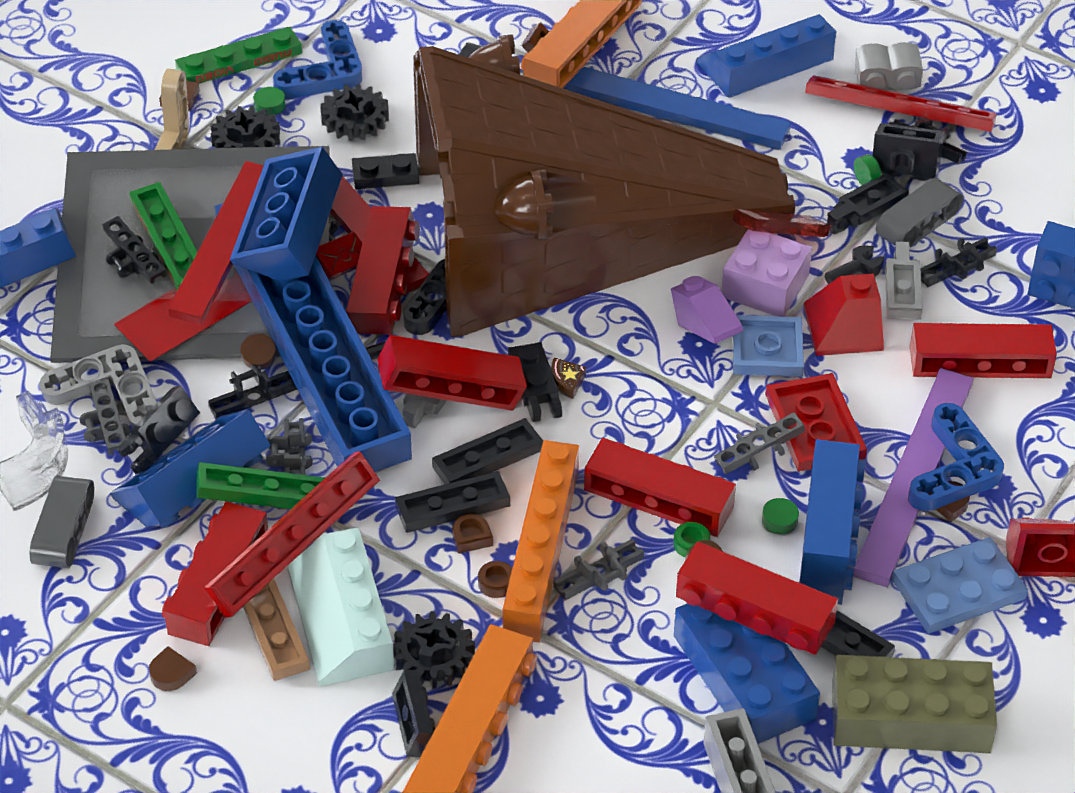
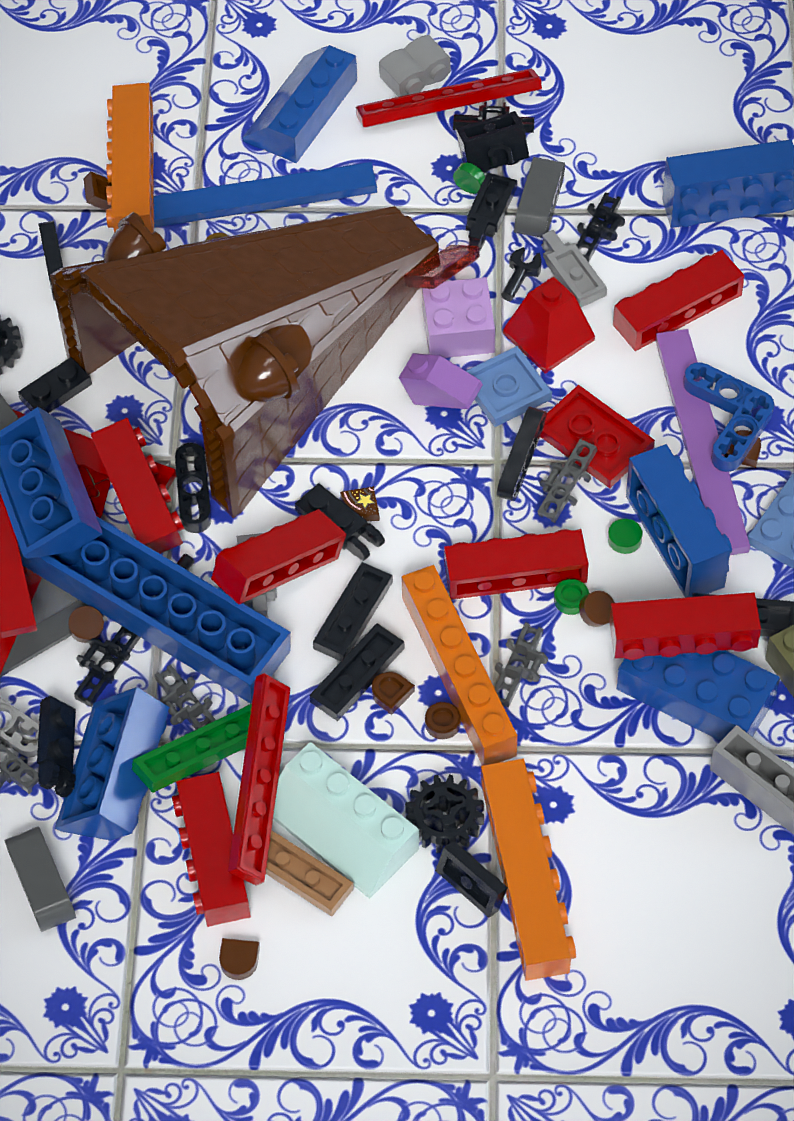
camera: 30 degrees left, 10 degrees up
none -> black beam [497,406,547,502]

